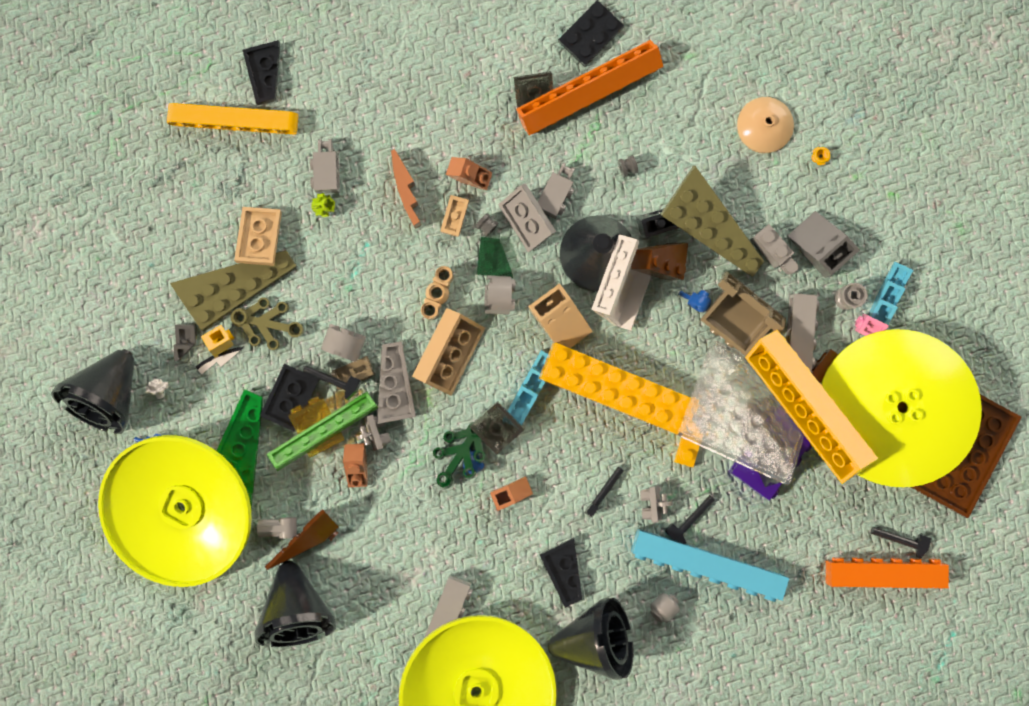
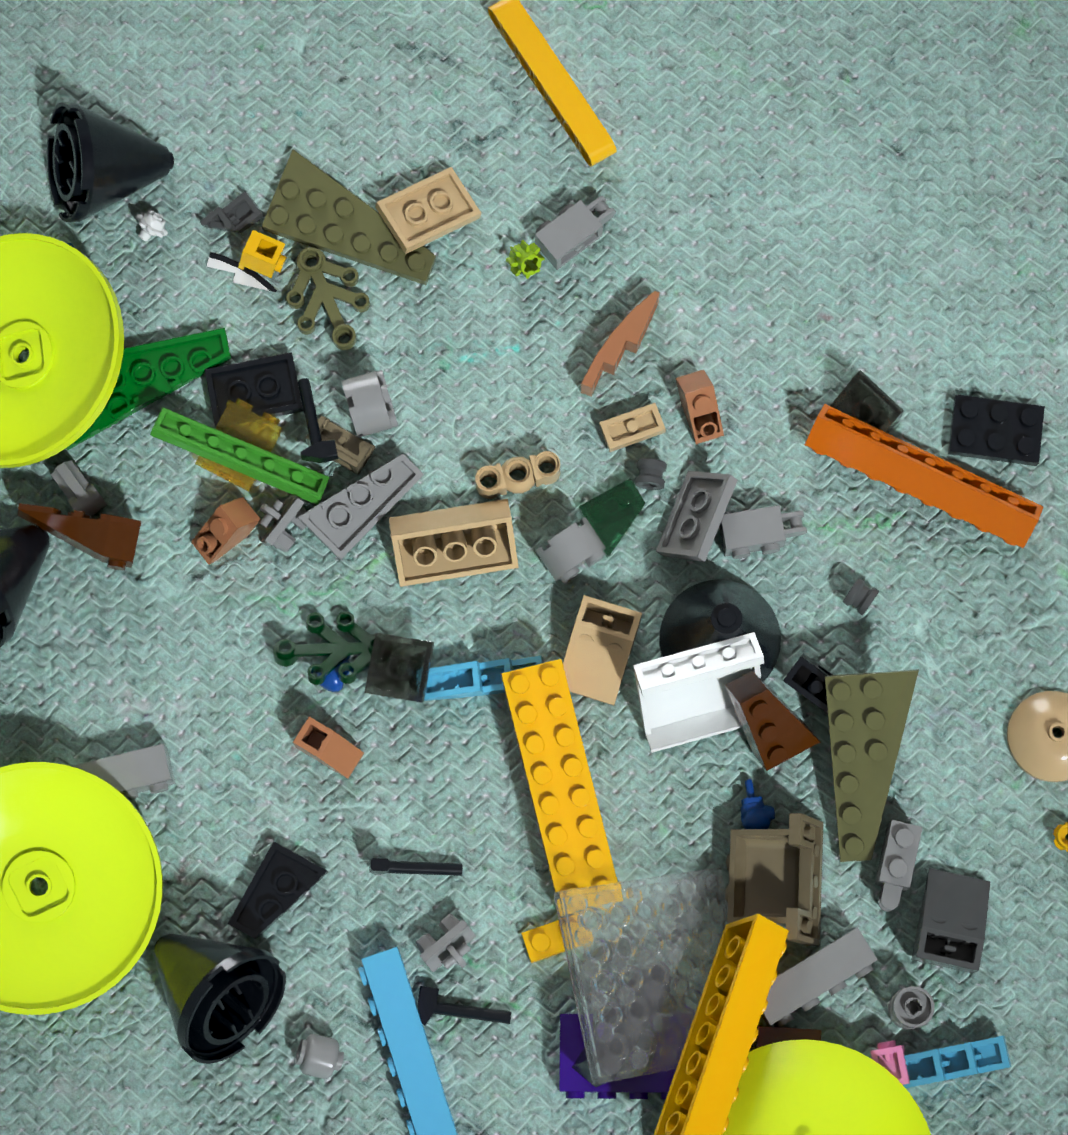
camera: 55 degrees right, 10 degrees down
black wing [242,40,280,105] -> none

